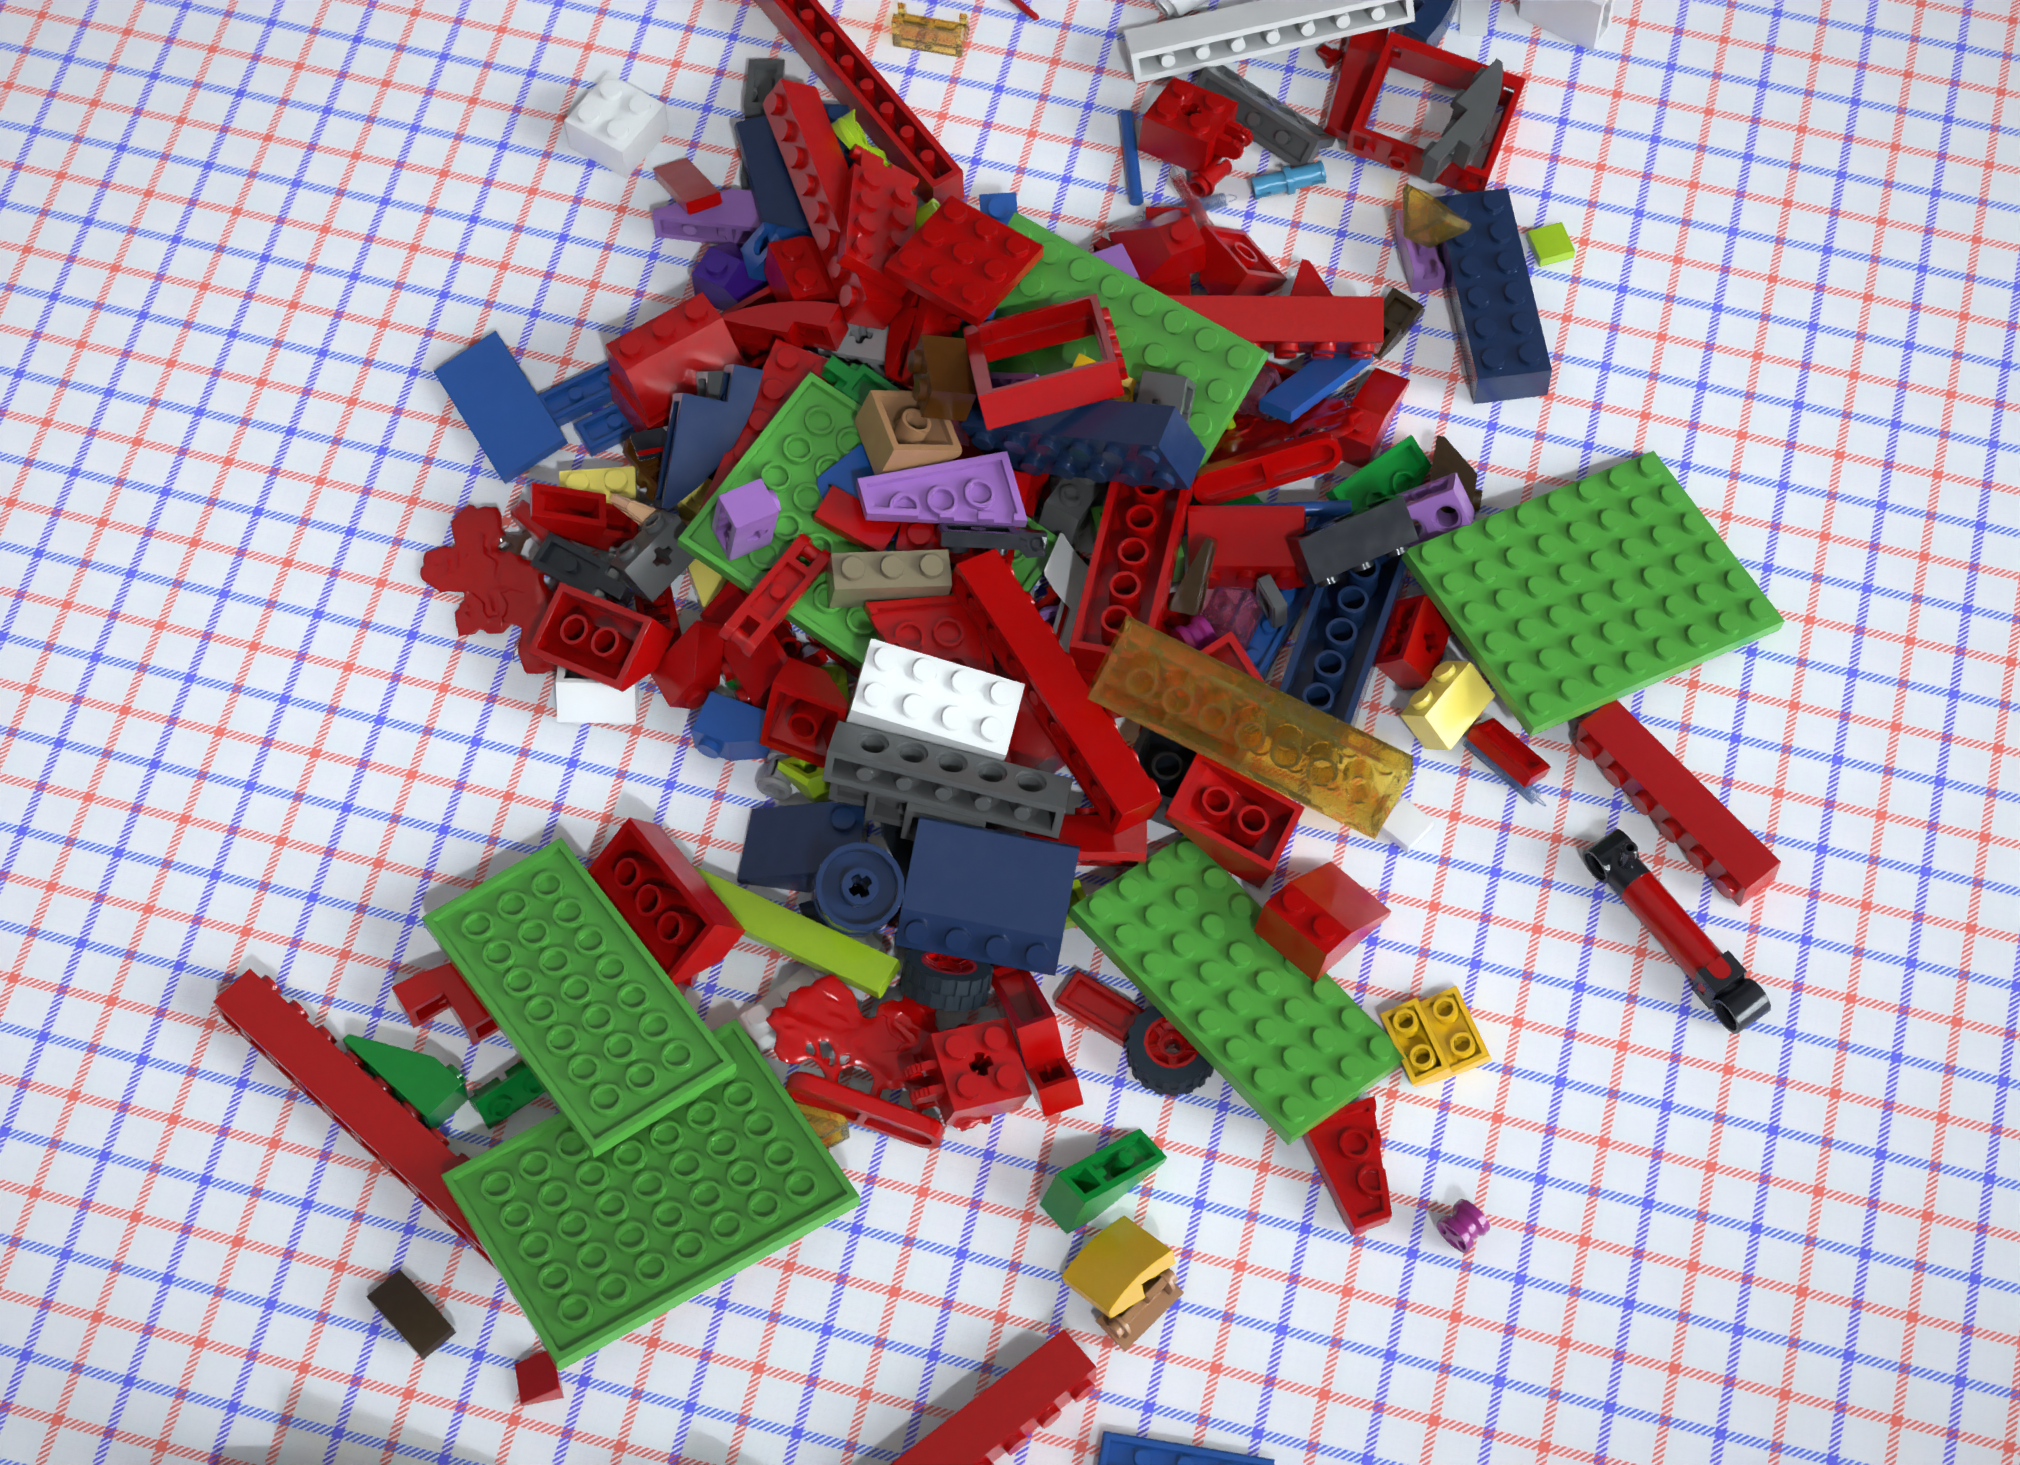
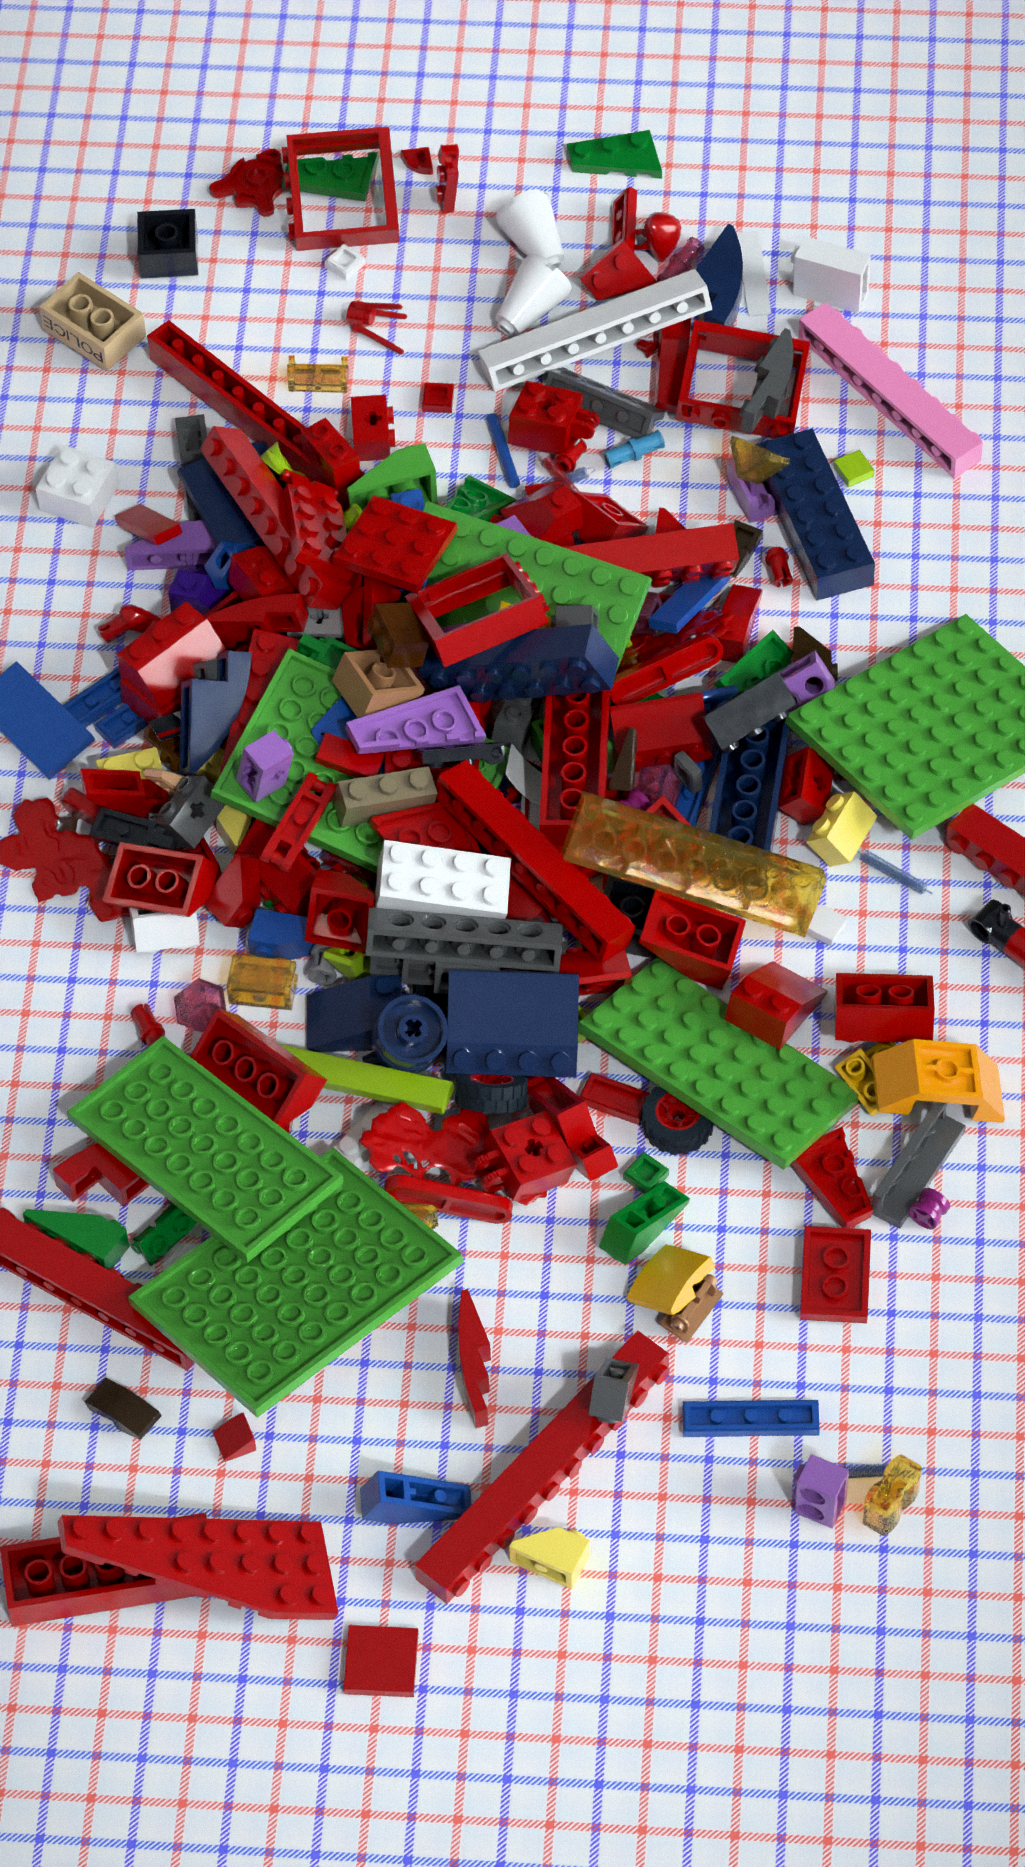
camera: 10 degrees left, 5 degrees down
red tile [1466,718,1551,788] -> none
none -> red arm [98,604,162,643]
none -> red pin [130,1003,165,1047]
none -> clear pink brick [174,978,226,1032]
none -> clear yellow brick [226,954,298,1010]
none -> red brick [300,417,361,490]
none -> bright green slope [347,443,438,510]
none -> red brick [351,395,396,461]
none -> red tile [422,383,454,413]
none -> green wing [445,475,517,522]
none -> red slope [458,1289,491,1429]
none -> dark grey slope [588,1357,639,1424]
none -> green tile [623,1151,669,1194]
none -> red pin [765,547,793,587]
none -> bright pink brick [798,302,983,479]
none -> red plate [800,1226,871,1324]
none -> red brick [834,973,935,1044]
none -> light orange slope [871,1039,1005,1123]
none -> dark grey fence [872,1102,966,1229]

